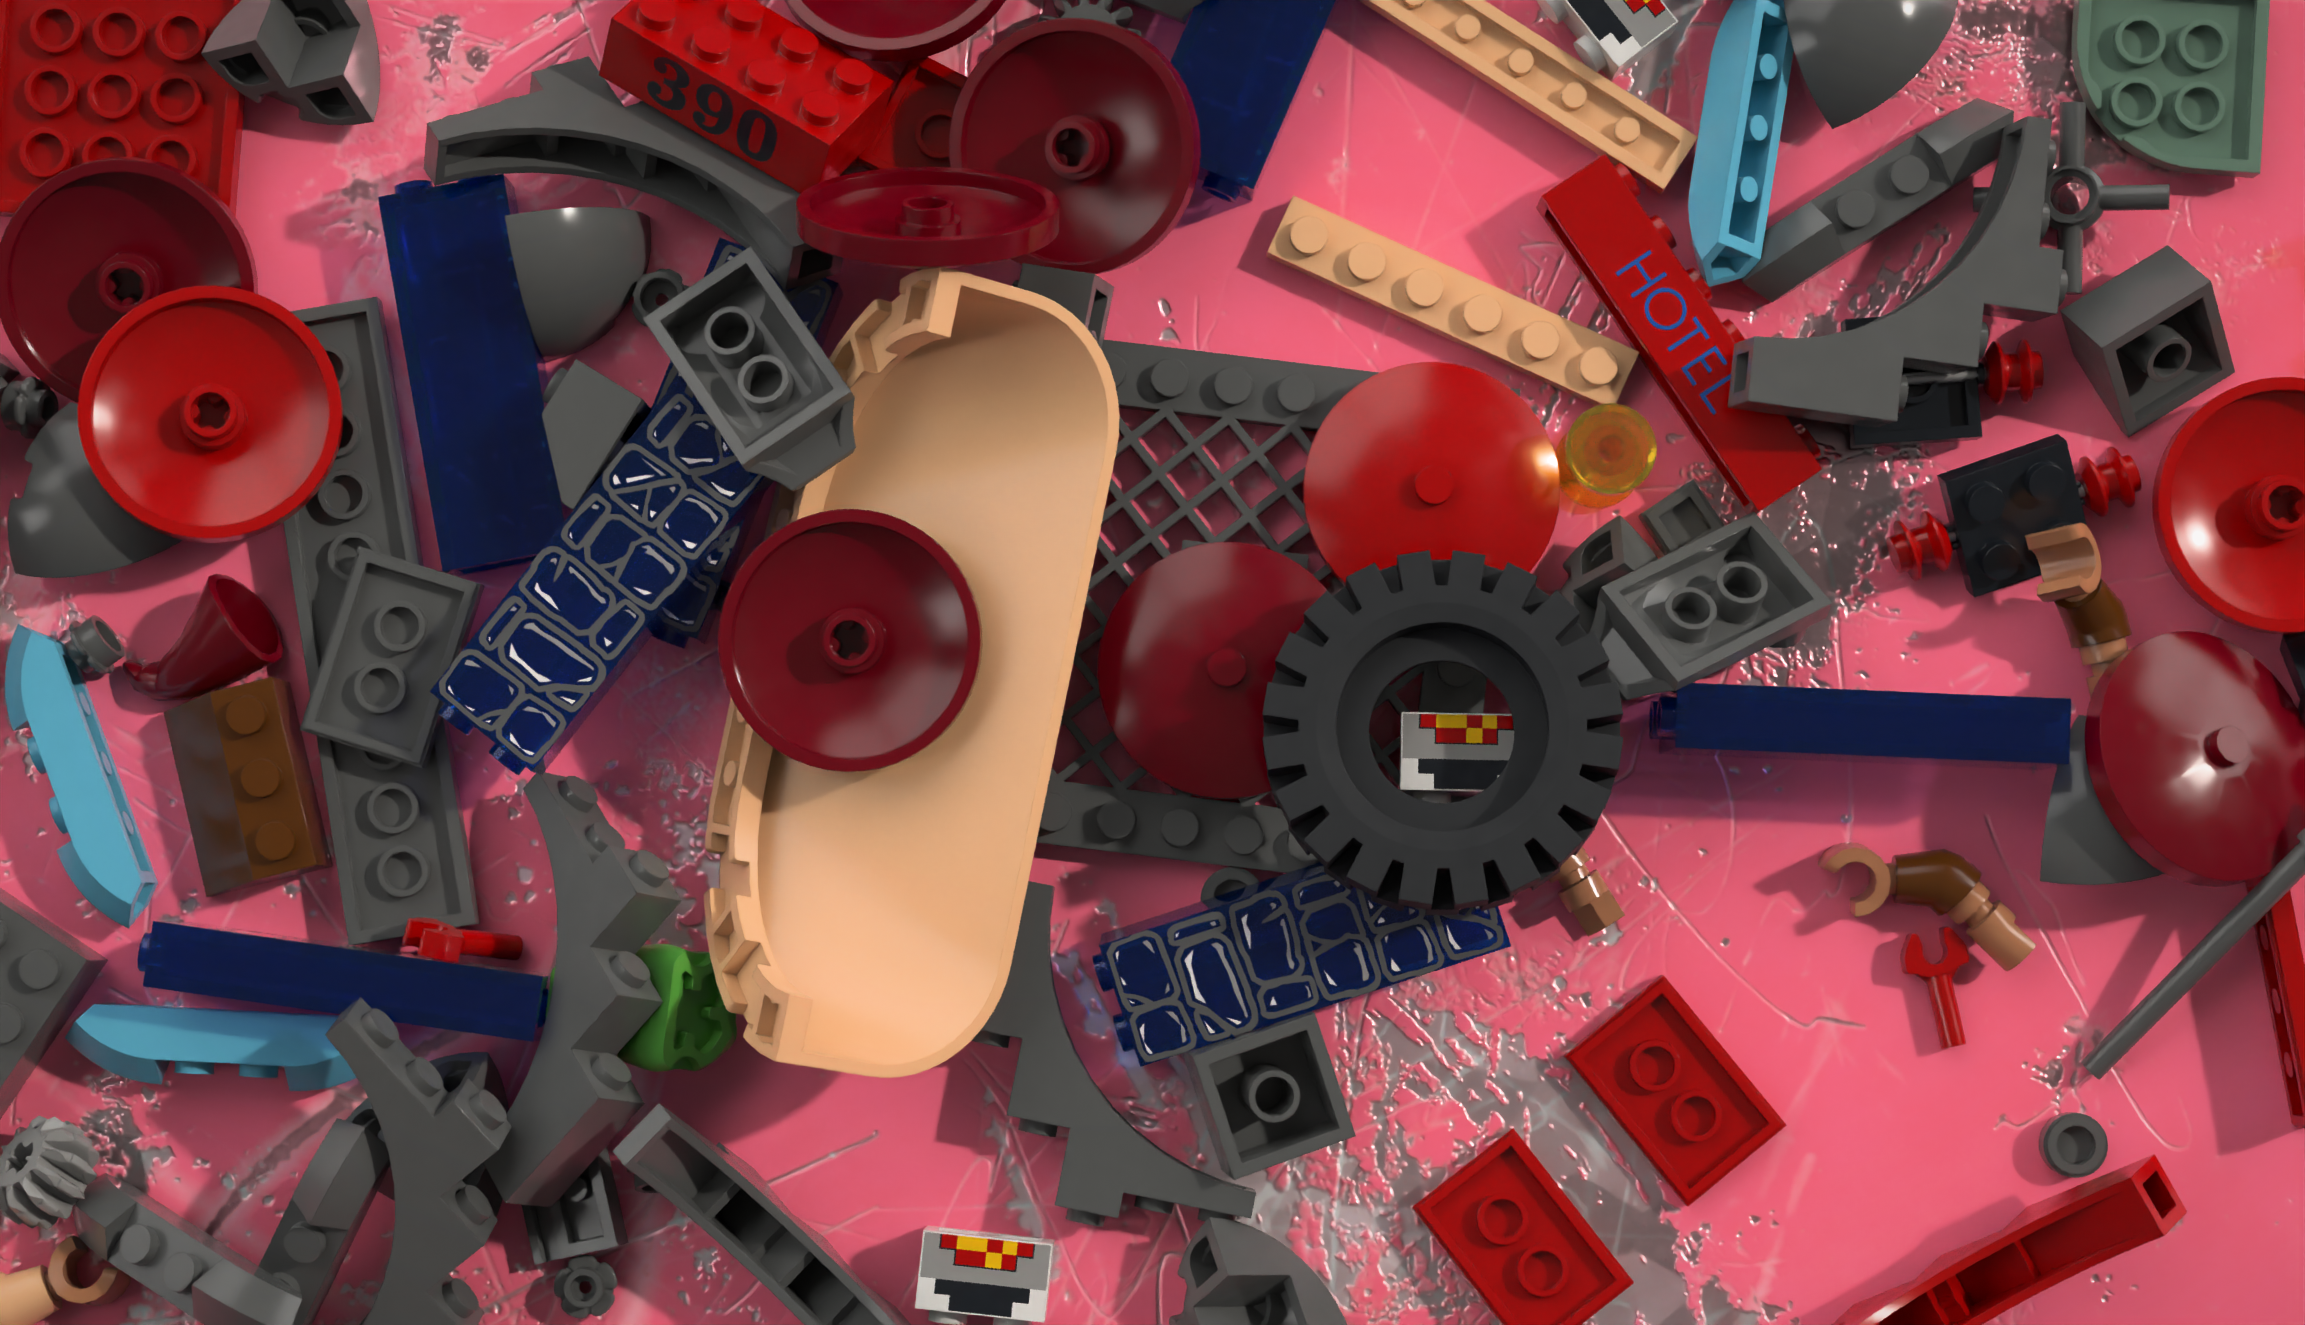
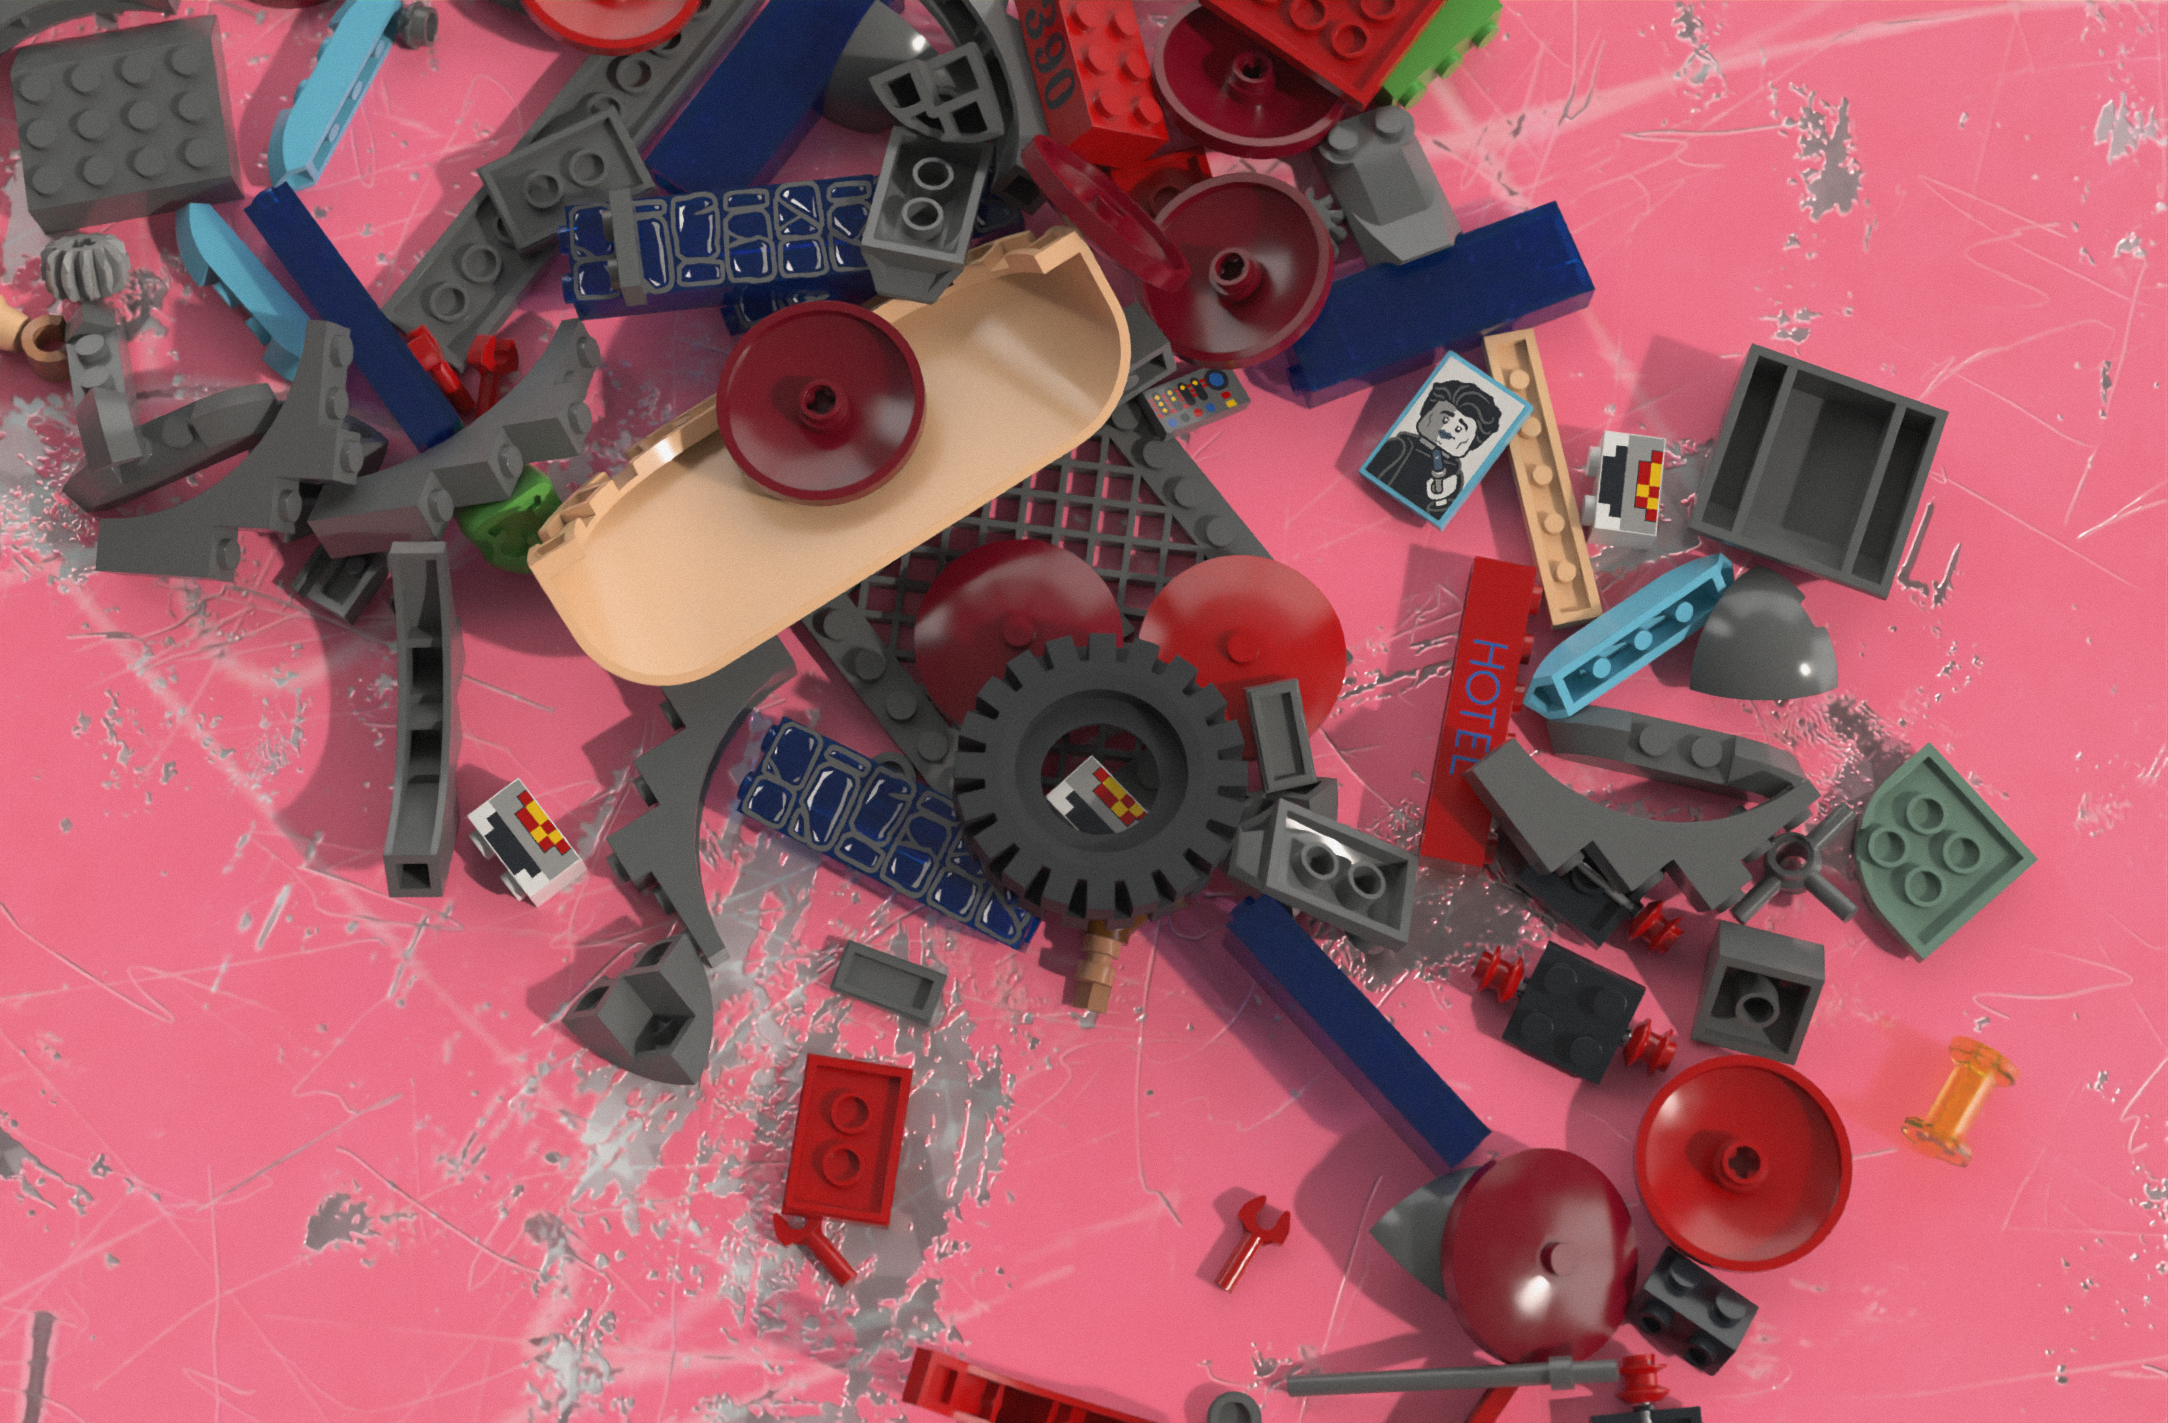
camera: 40 degrees right, 10 degrees down
dark red hat [123,573,284,701] -> none
reddish brown slope [164,677,333,897] -> none
dark grey slope [542,359,657,524] -> none
dark grey plate [554,1255,618,1319] -> none
dark grey brick [1182,1009,1356,1180] -> none
light nougat plate [1266,195,1639,412] -> none
clear yellow piece [1555,403,1657,509] -> none
red tile [1563,975,1787,1207] -> none
dark grey tile [1638,479,1725,556] -> none
nougat piece [1817,842,2037,971] -> none
nougat piece [2025,523,2132,698] -> none
none -> red bar [467,334,519,420]
none -> dark grey plate [602,188,647,307]
none -> dark grey tile [829,939,948,1028]
none -> dark grey brick [868,42,1004,143]
none -> dark grey tile [1137,368,1251,443]
none -> dark grey tile [1243,677,1317,793]
none -> tile [1358,350,1534,532]

